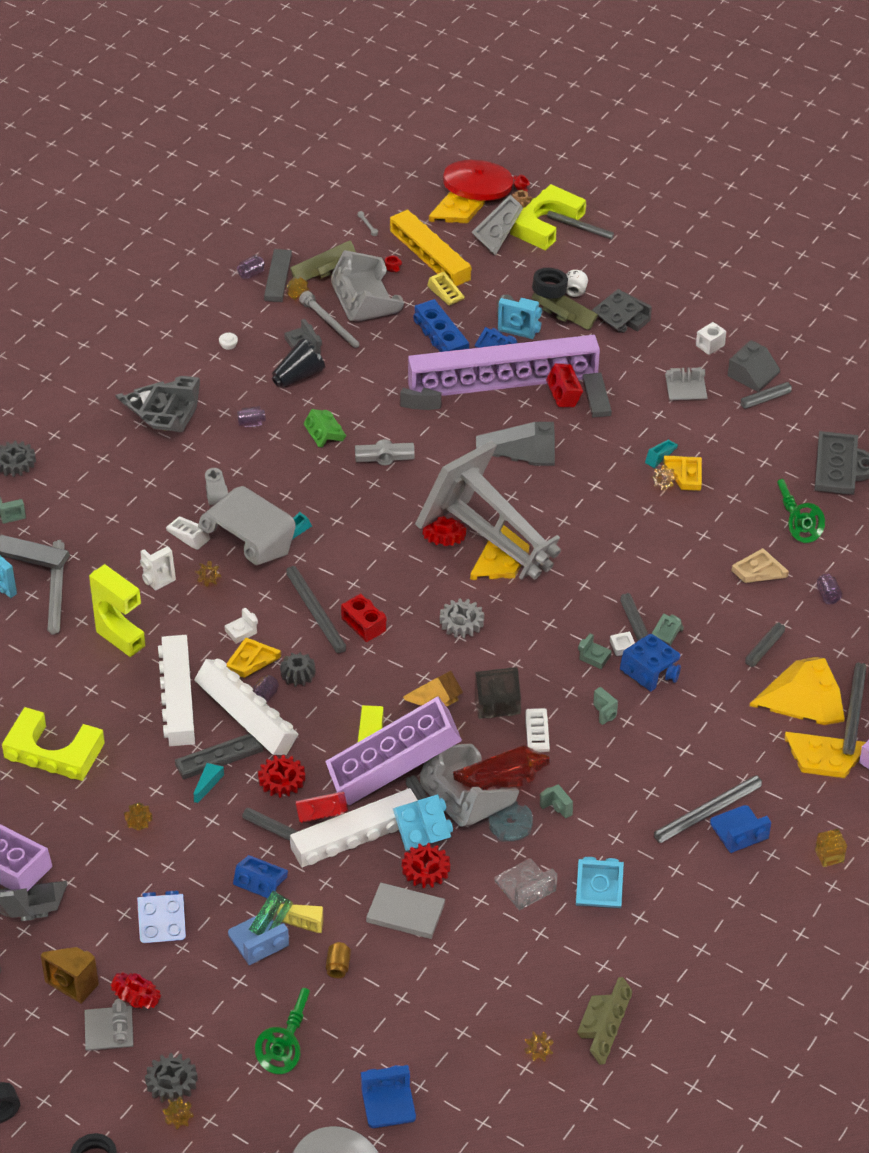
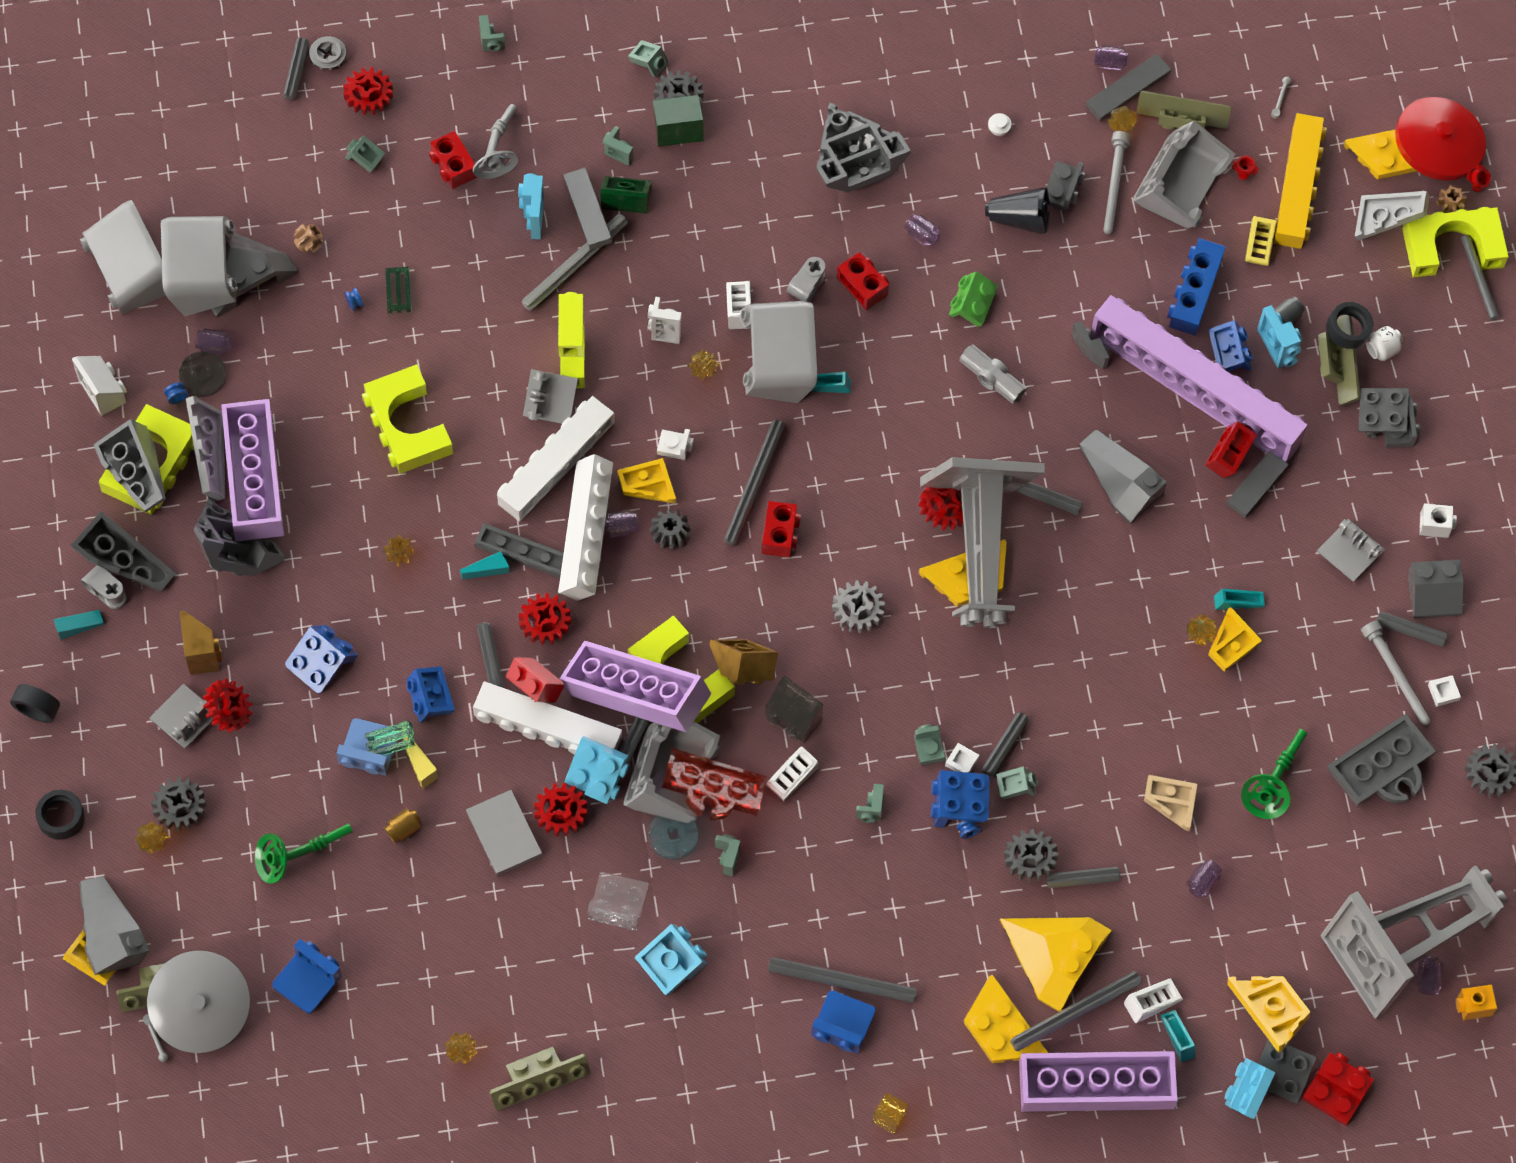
camera: 45 degrees right, 20 degrees up
none -> light grey hinge [523,369,578,424]
none -> dark green slope [600,176,651,214]
none -> slope [652,95,704,147]
none -> red brick [837,252,889,310]
none -> dark grey gear [1004,829,1058,882]
none -> dark grey axle [1014,482,1082,515]
none -> light grey piece [1361,620,1430,725]
none -> white plate [1428,675,1461,707]

